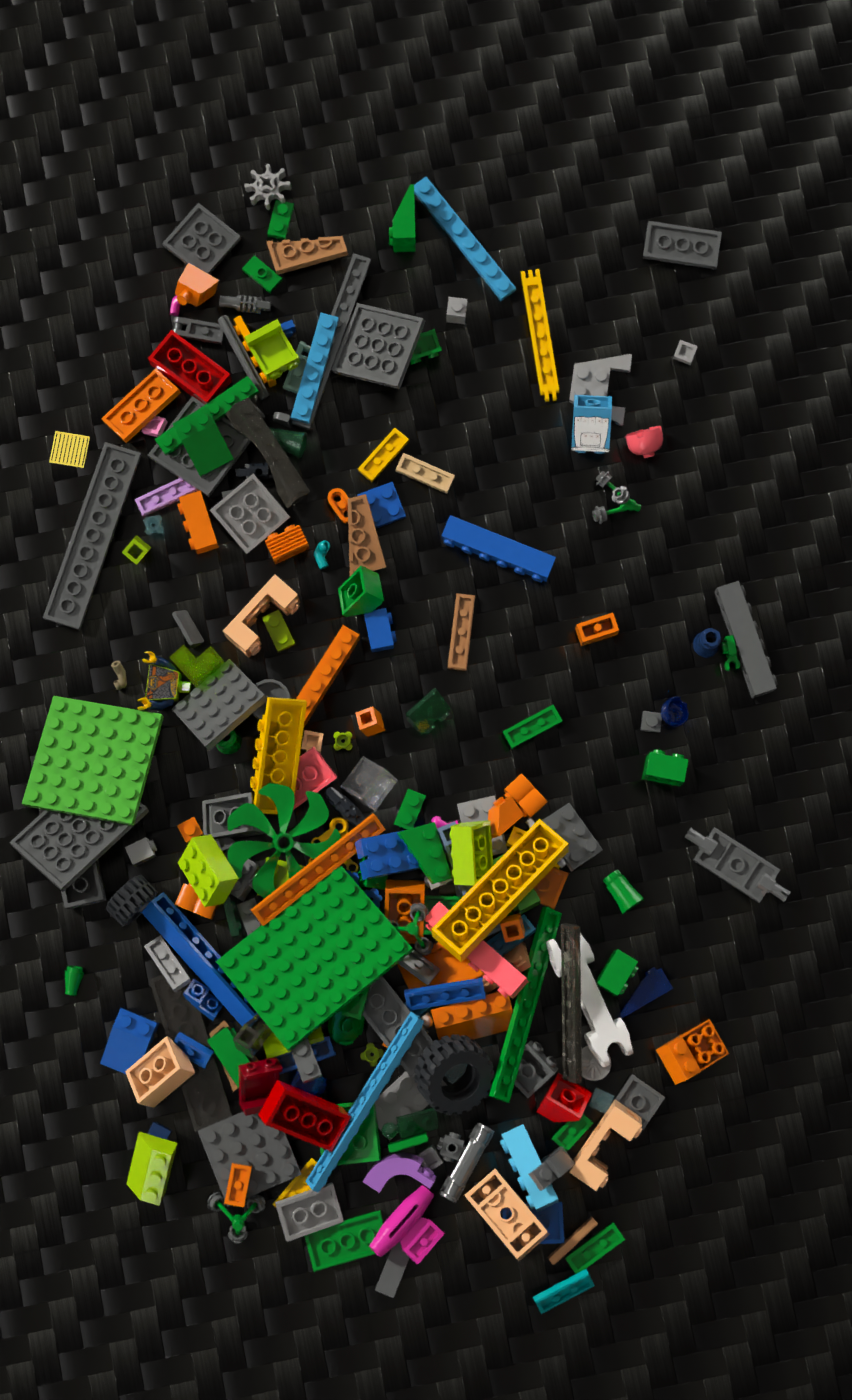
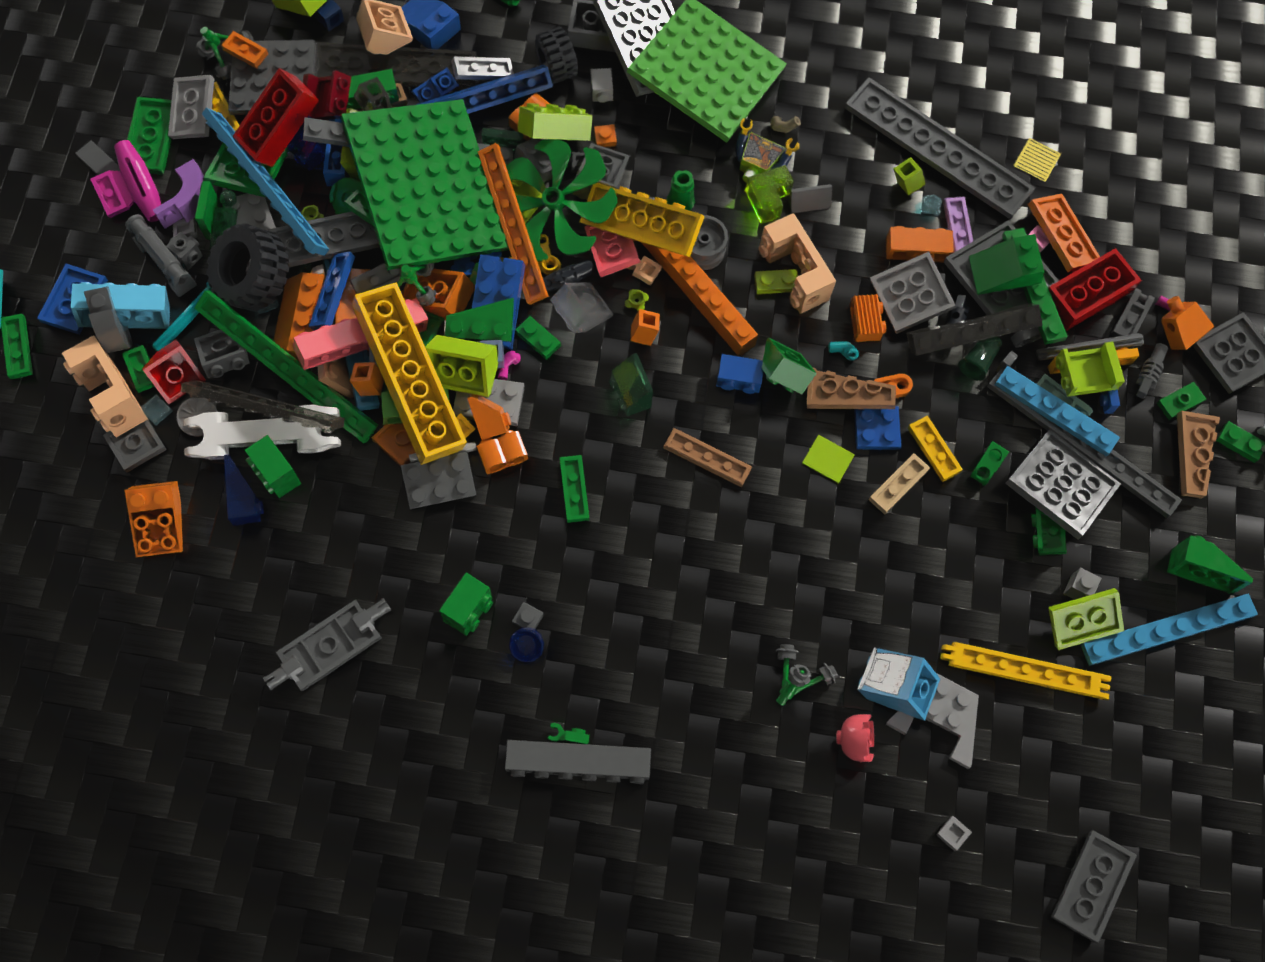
camera: 105 degrees right, 10 degrees down
dark grey plate [172,659,267,750] -> none
blue plate [174,1032,214,1069] -> none
blue brick [441,515,556,582] -> none
light nougat plate [465,1169,549,1261] -> none
medium nougat tile [548,1216,598,1264] -> none
orange brick [575,613,619,646] -> none
green plant [603,870,645,914] -> none
dark blue plant [693,628,721,658] -> none
none -> teal axle [152,282,213,351]
none -> lime window [802,435,855,484]
none -> green leg [970,441,1009,486]
none -> lime plate [1049,588,1124,650]

